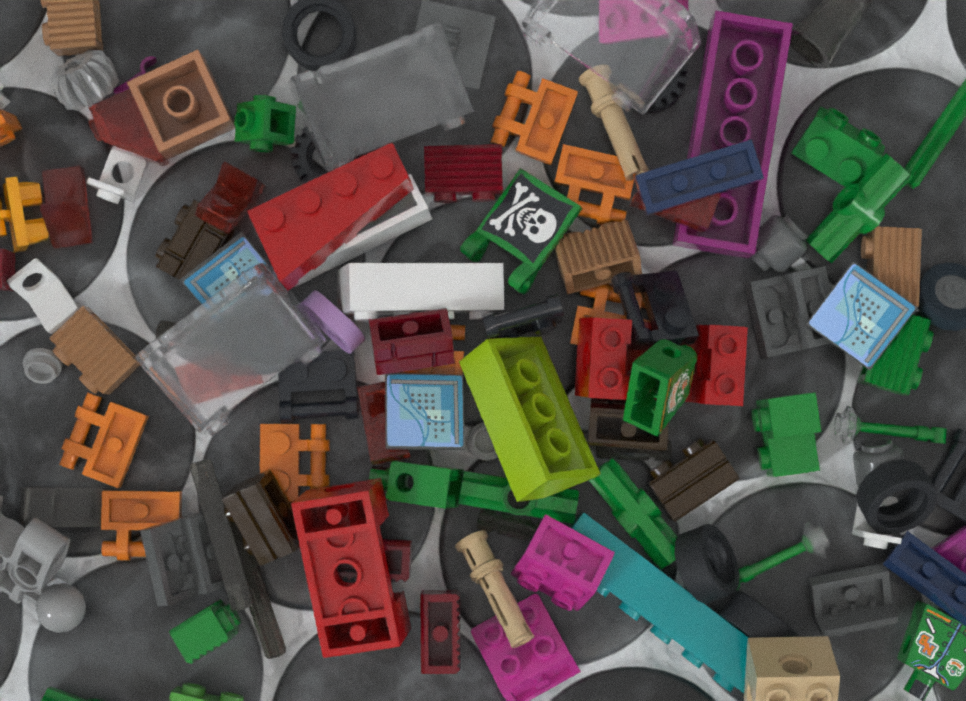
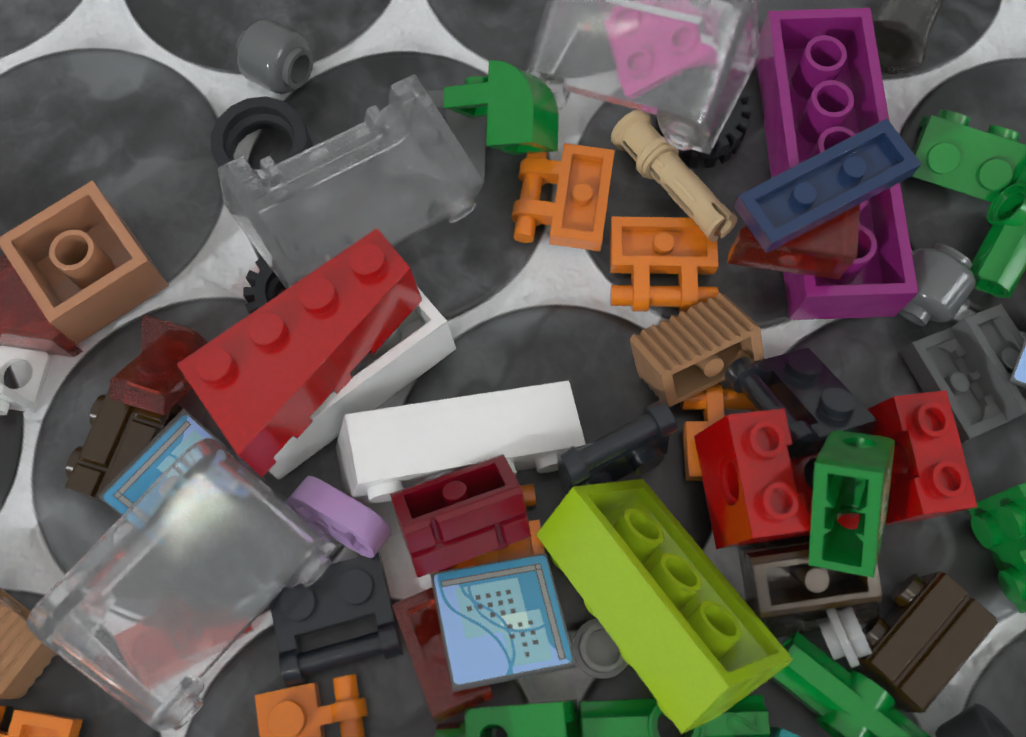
camera: 15 degrees left, 15 degrees down
green brick [234,95,296,153] -> none
dark red brick [424,144,503,203] -> none
flag [460,168,583,294] -> none
none -> green brick [444,60,559,155]
none -> light grey plate [819,606,872,668]

